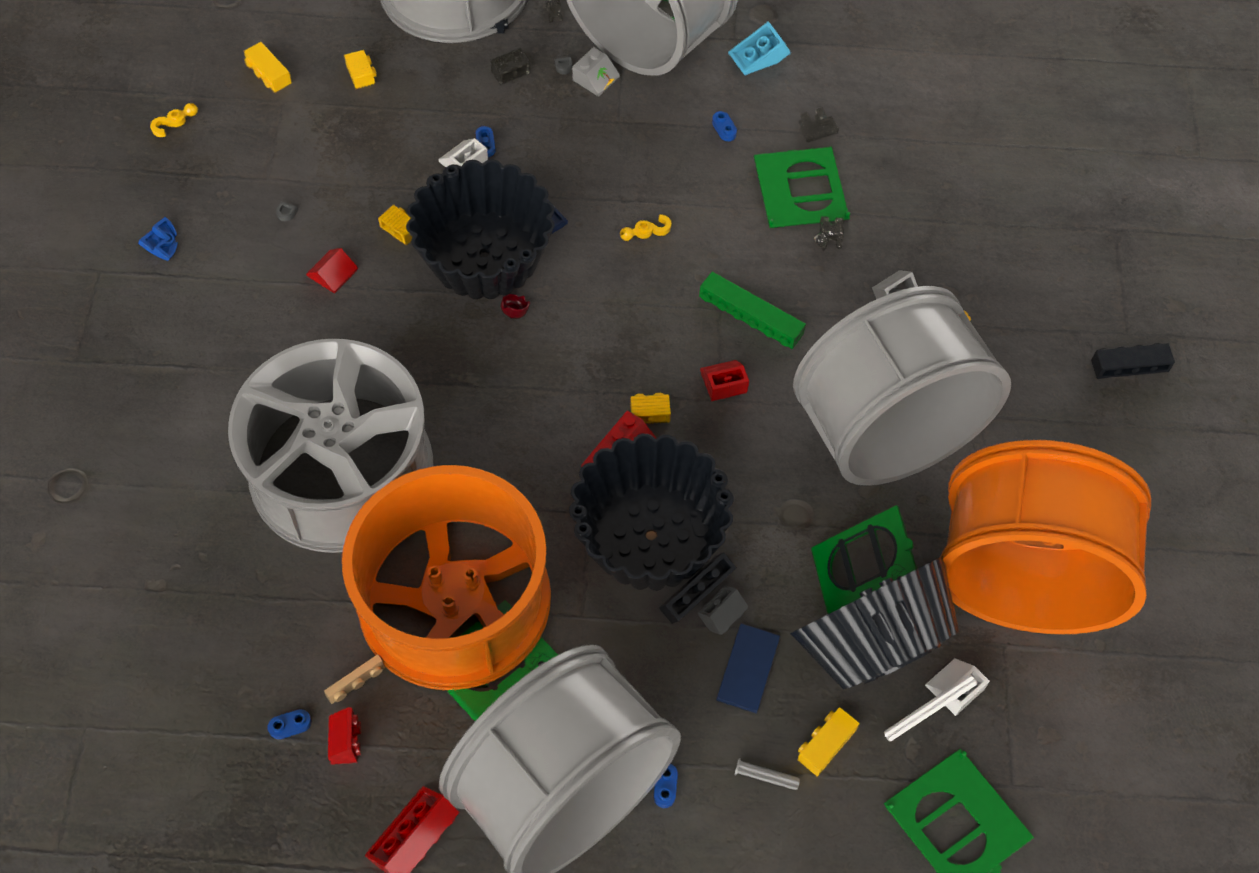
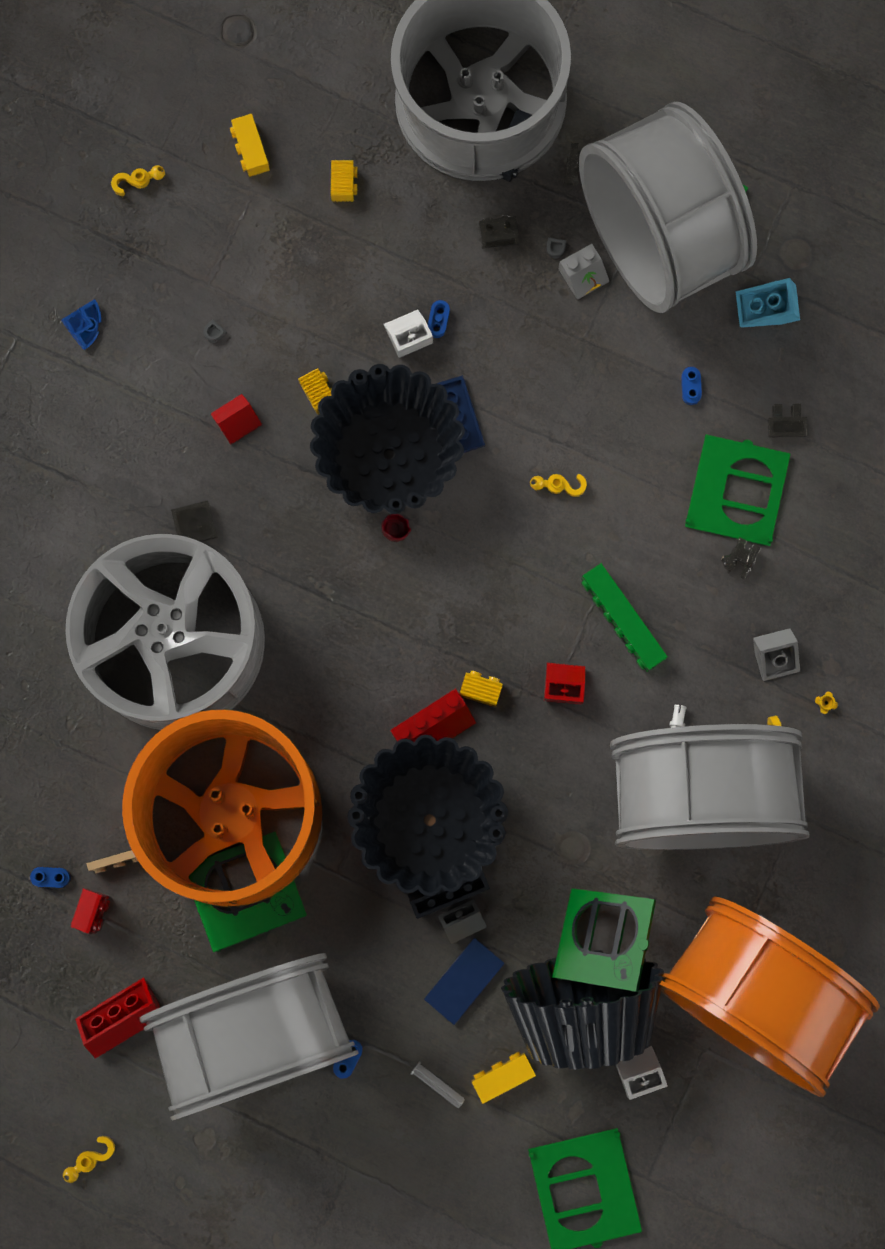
camera: 25 degrees right, 20 degrees up
white axle [884,675,977,741] -> none

